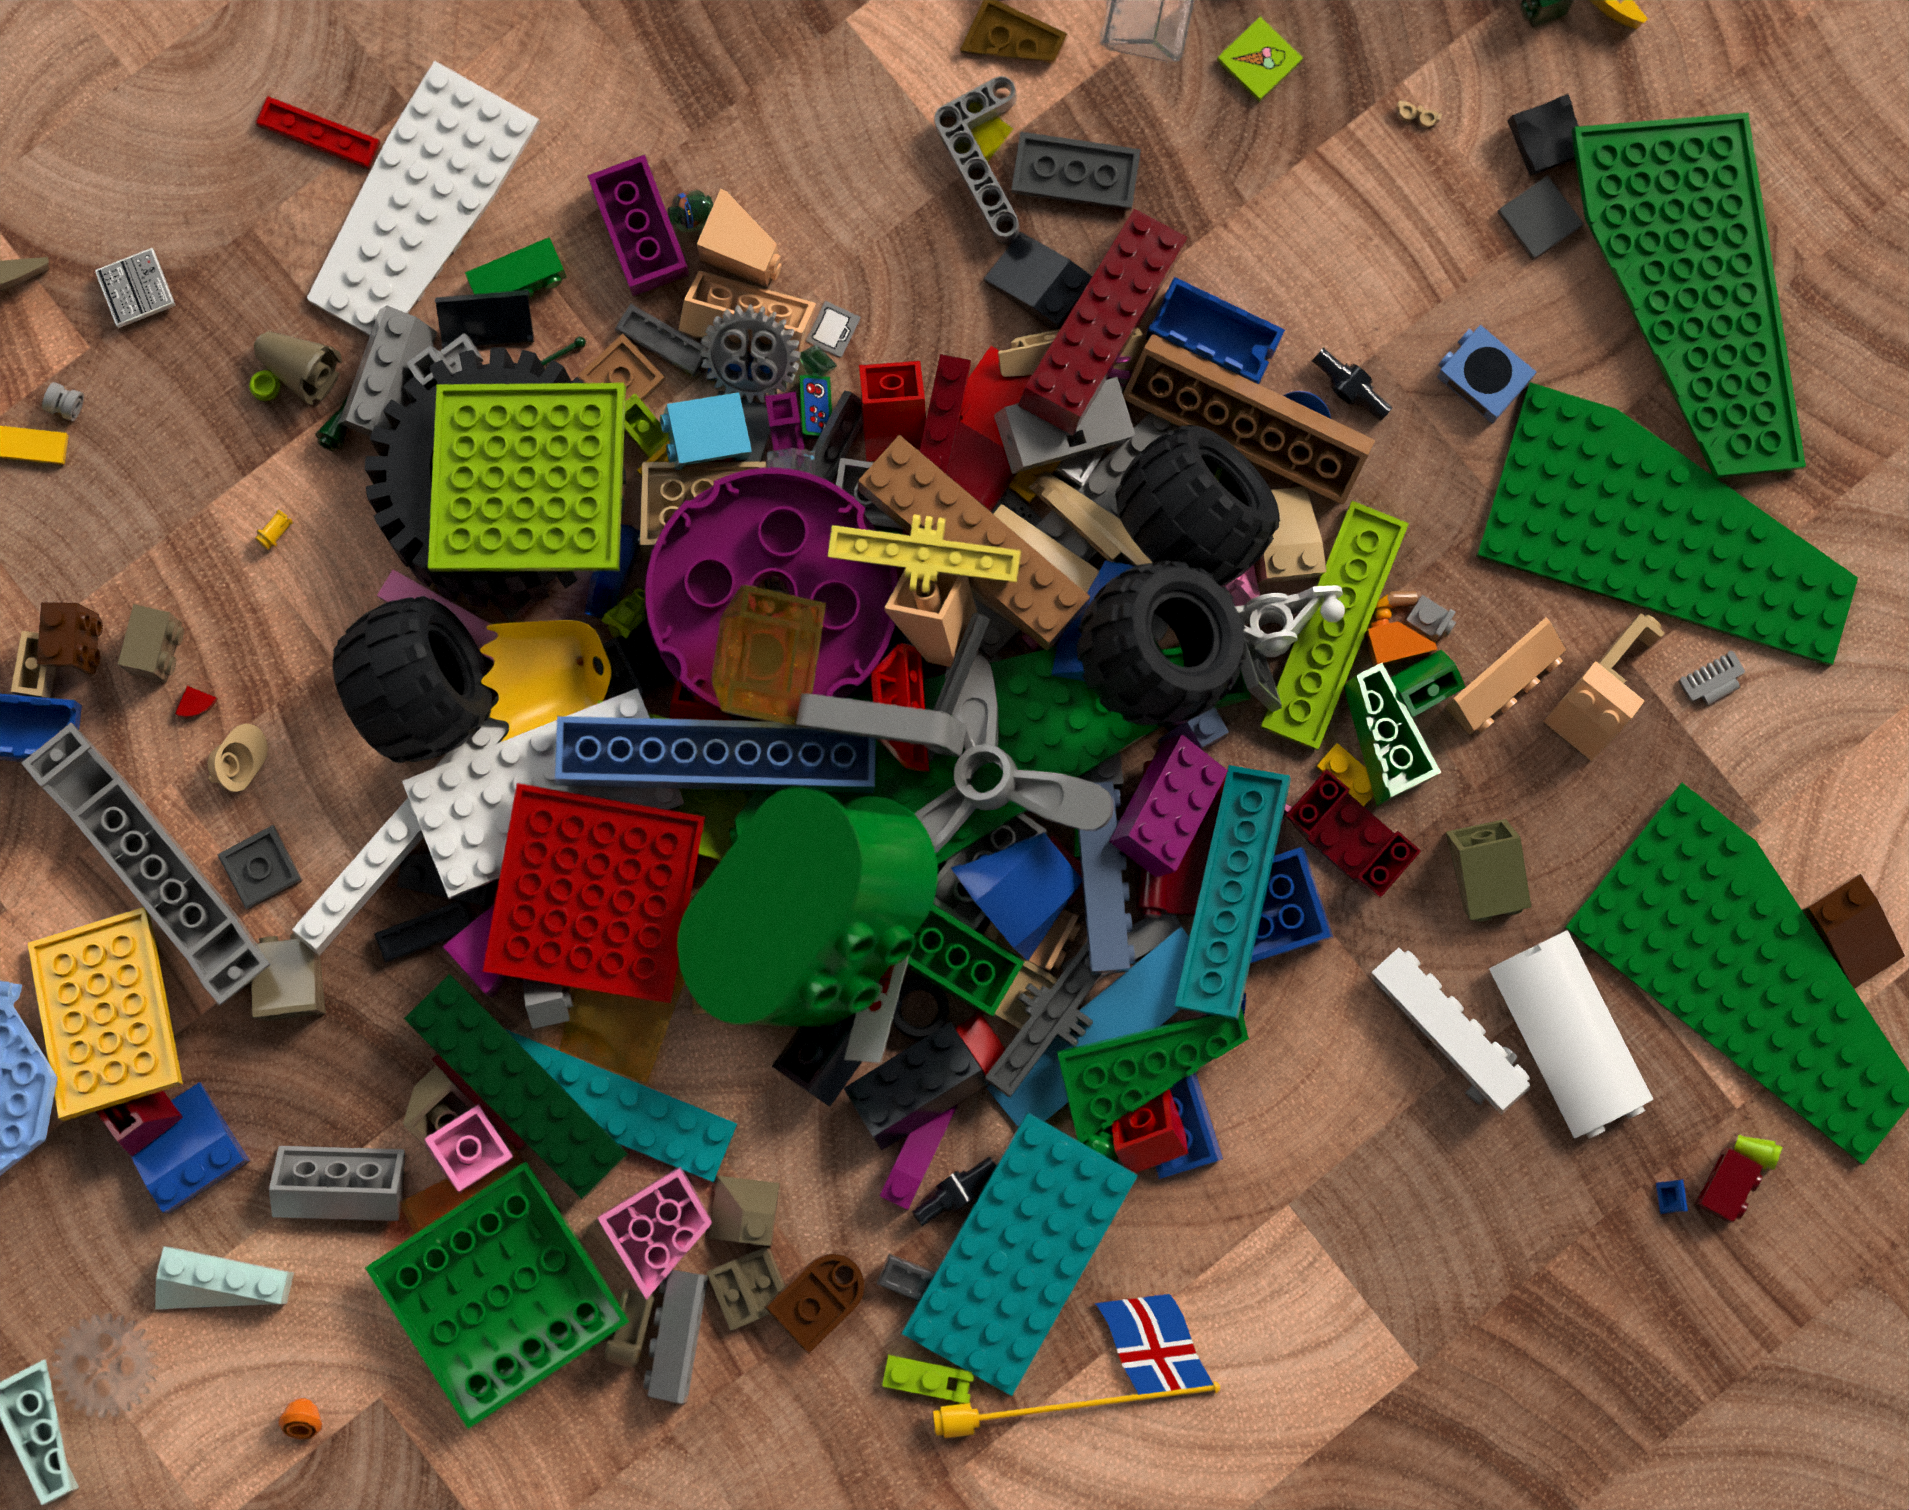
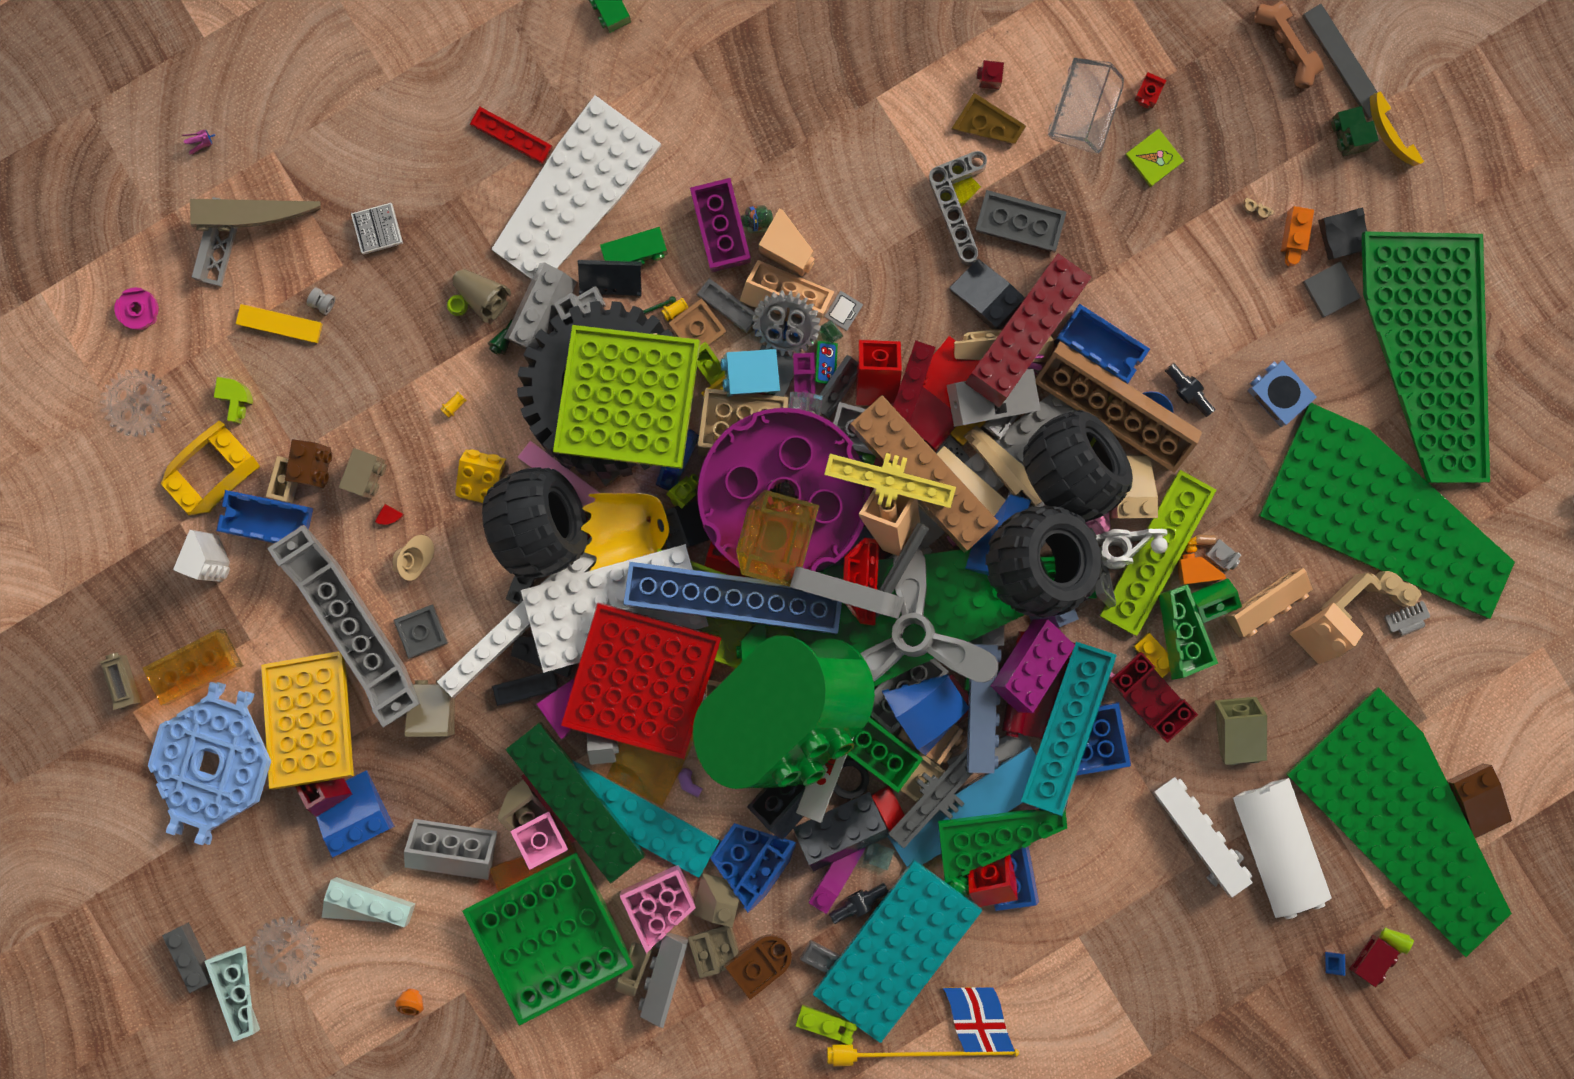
camera: 10 degrees right, 5 degrees up
none -> yellow bracket [455,449,506,503]
none -> dark grey leg [506,576,537,605]
none -> yellow pin [661,298,689,321]
none -> medium lavender arm [678,768,703,798]
none -> blue wedge [710,823,797,913]
none -> clear light blue tile [863,843,895,870]
none -> orange brick [1281,206,1314,267]
none -> tan brick [1376,571,1422,607]

